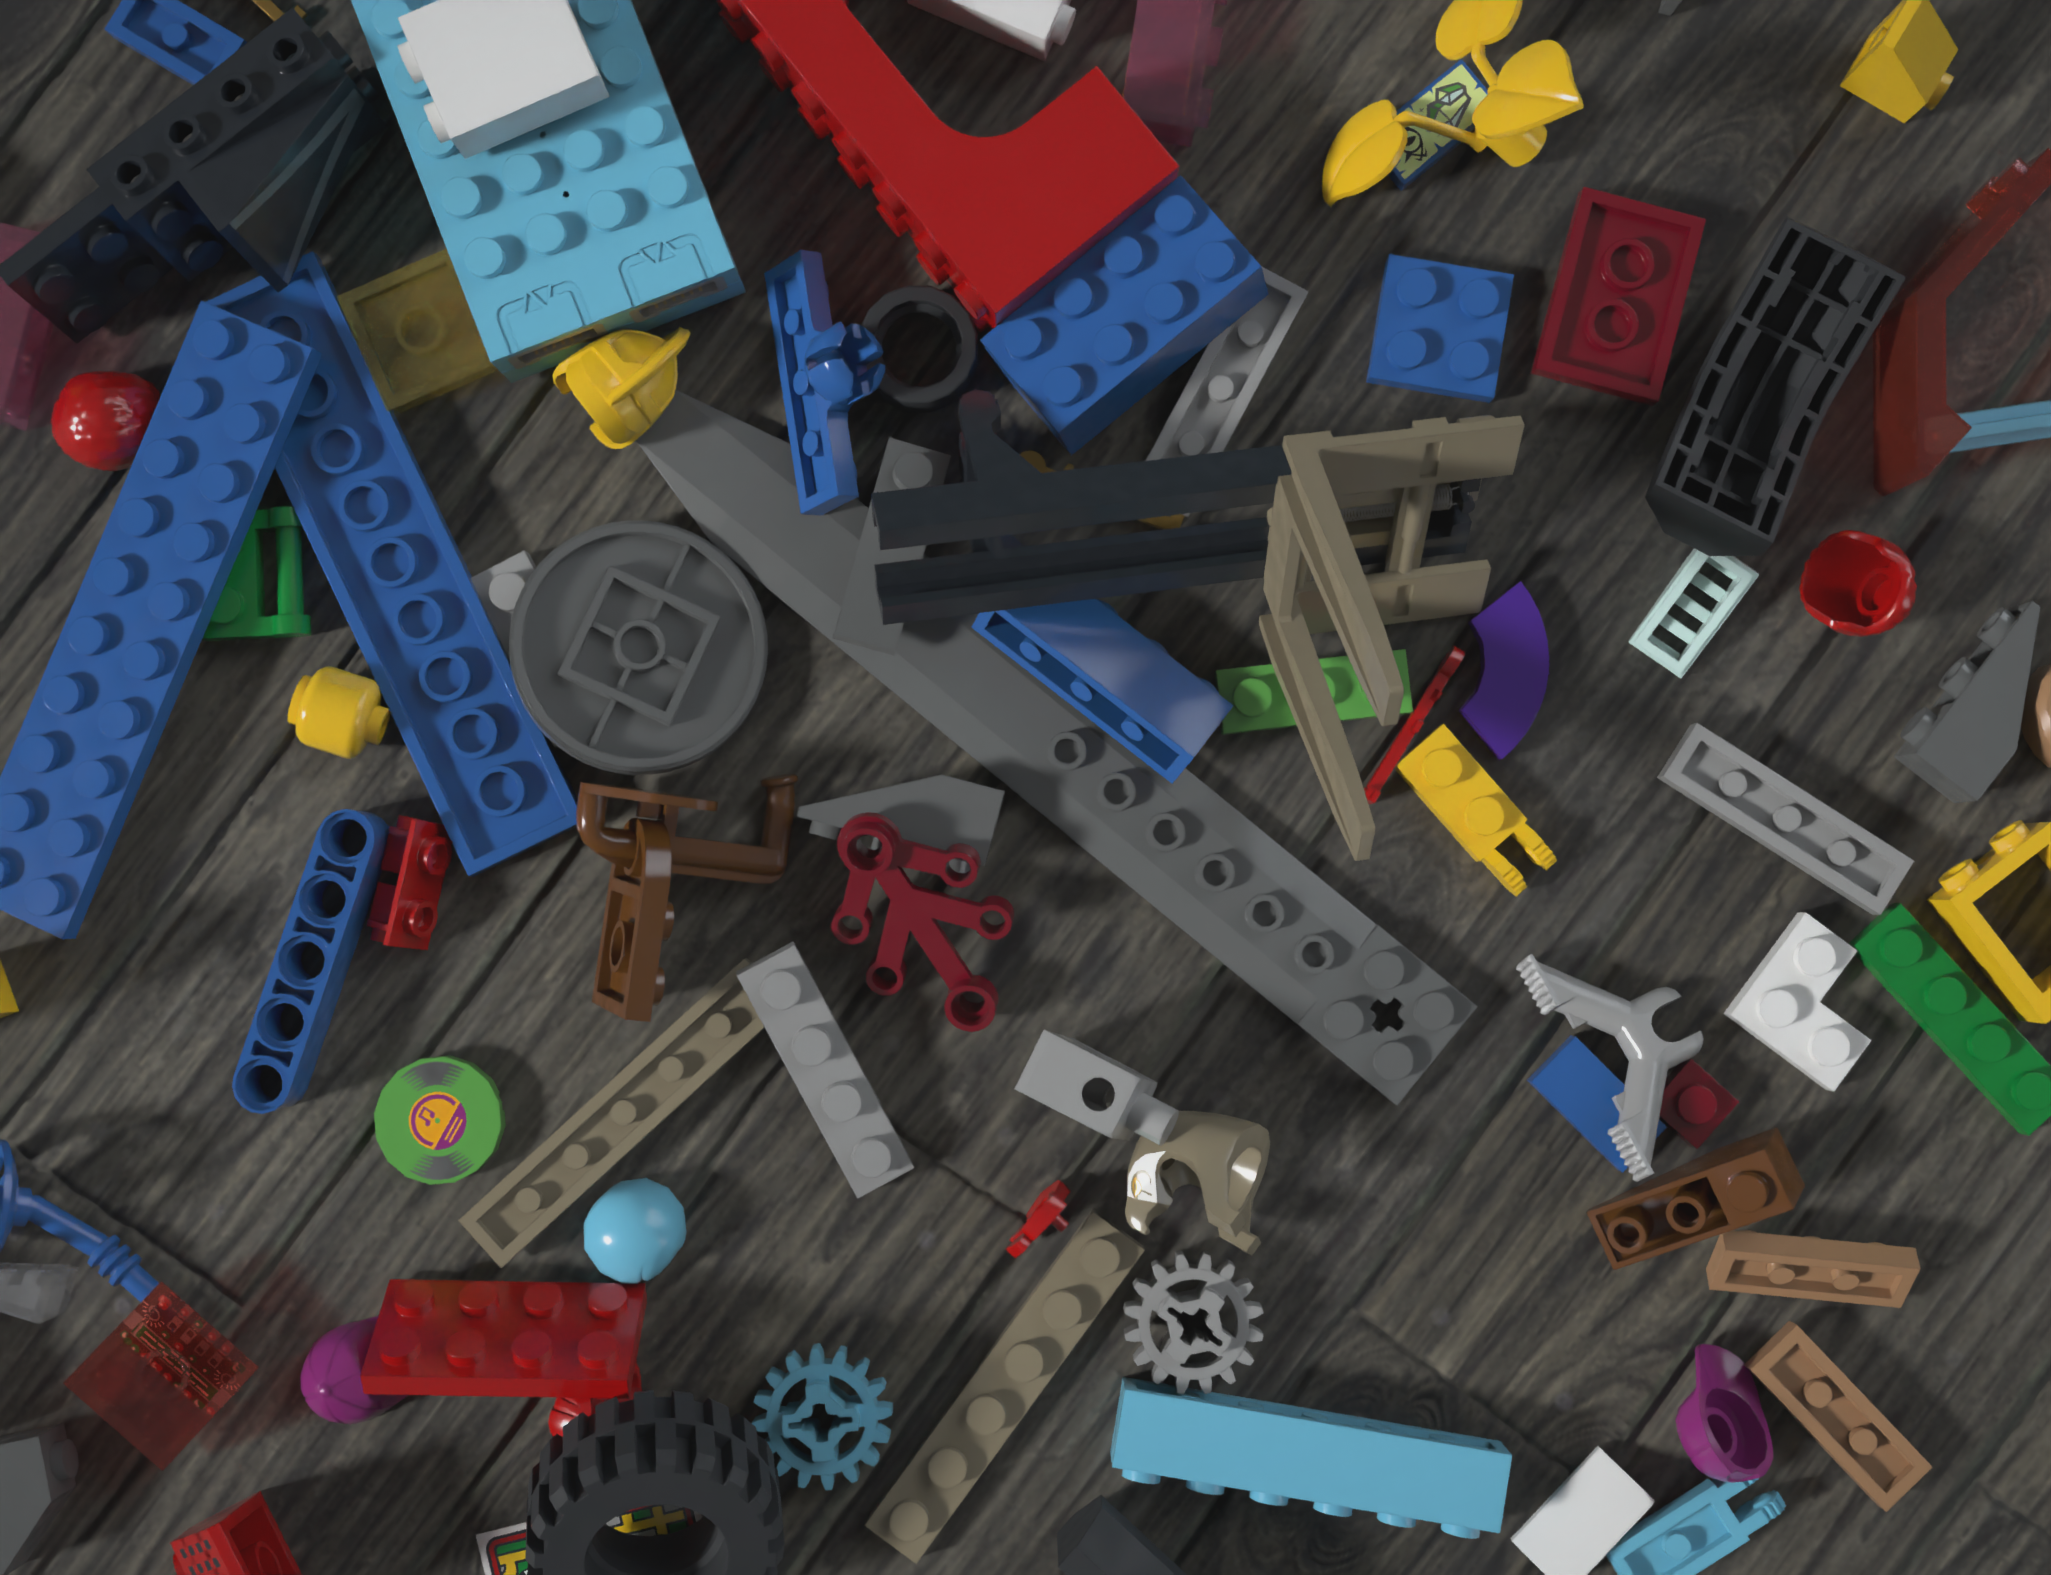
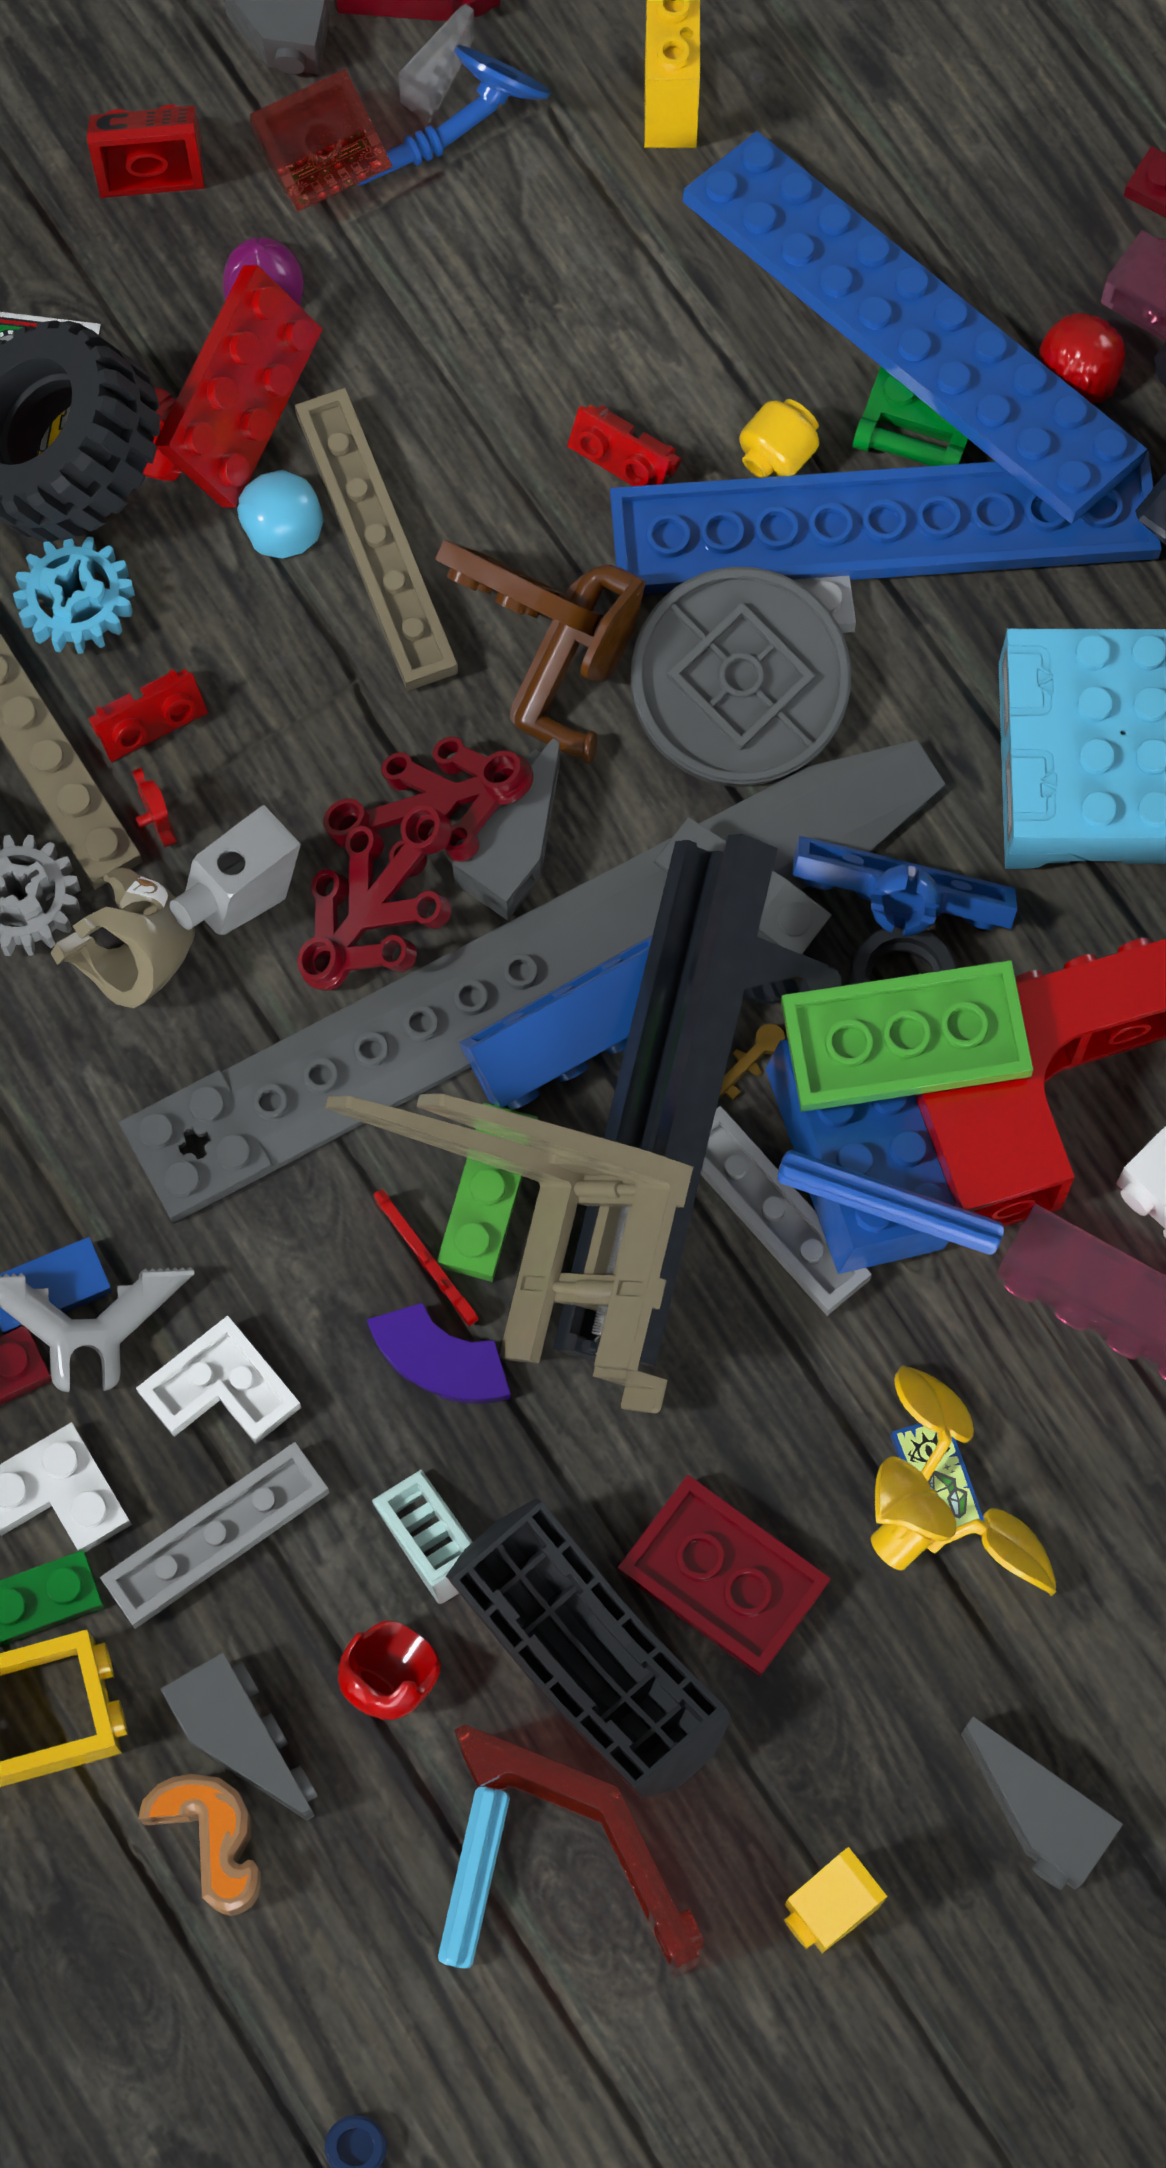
camera: 110 degrees right, 15 degrees down
blue beam [232,809,389,1114] -> none
clear yellow plate [337,248,498,415] -> none
bright green tile [374,1055,506,1185] -> none
yellow helmet [553,327,690,449] -> none
light grey plate [736,941,914,1199] -> none
blue plate [1366,254,1514,403] -> none
yellow hinge [1395,724,1557,897] -> none
none -> red hinge [88,669,208,762]
none -> white plate [136,1316,301,1444]
none -> dark red plant [297,805,452,991]
none -> blue axle [777,1150,1004,1255]
none -> bright green plate [781,960,1033,1112]

